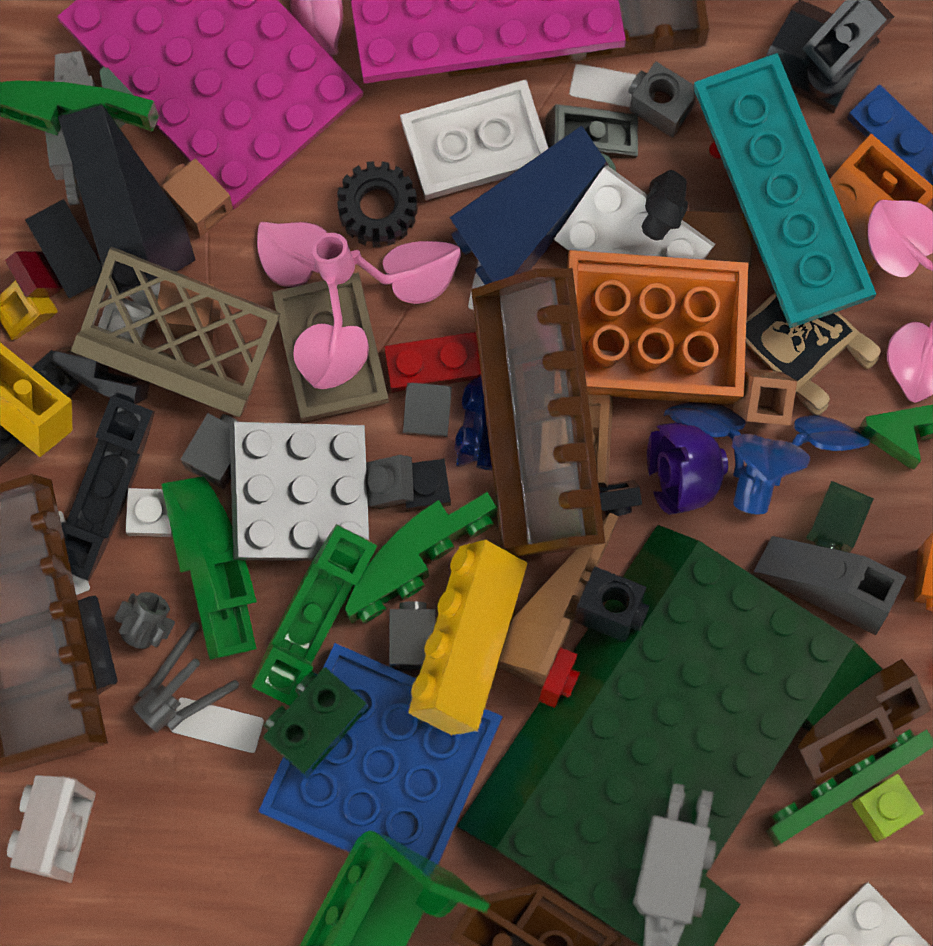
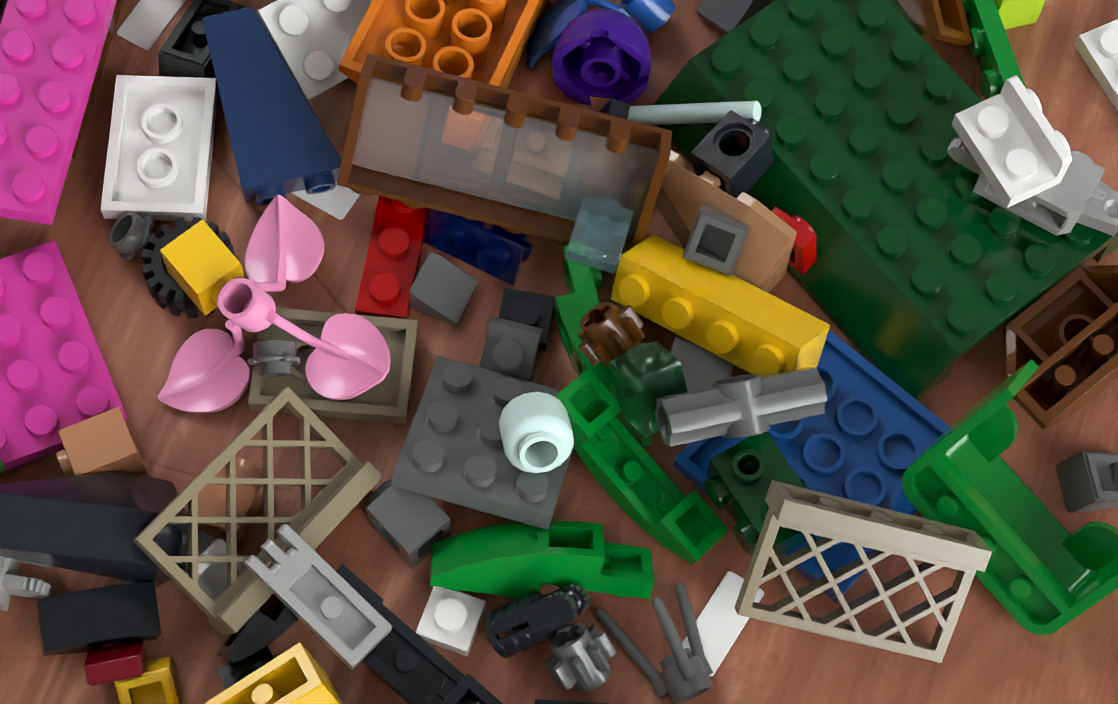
camera: 75 degrees left, 10 degrees down
none -> dark grey plate [109,211,156,260]
none -> yellow brick [160,219,245,316]
none -> light grey hinge [244,523,392,670]
none -> dark grey plate [248,340,300,377]
none -> black hinge [485,584,591,658]
none -> light aqua head [499,392,574,473]
none -> clear light blue bracket [565,196,634,274]
none -> reddish brown gear [578,302,645,368]
none -> clear green brick [609,341,688,437]
none -> light aqua bar [628,101,761,125]
none -> dark grey piece [655,367,827,447]
none -> dark grey slope [682,202,750,276]
none -> fence [734,480,992,663]
none -> white bracket [952,75,1072,209]

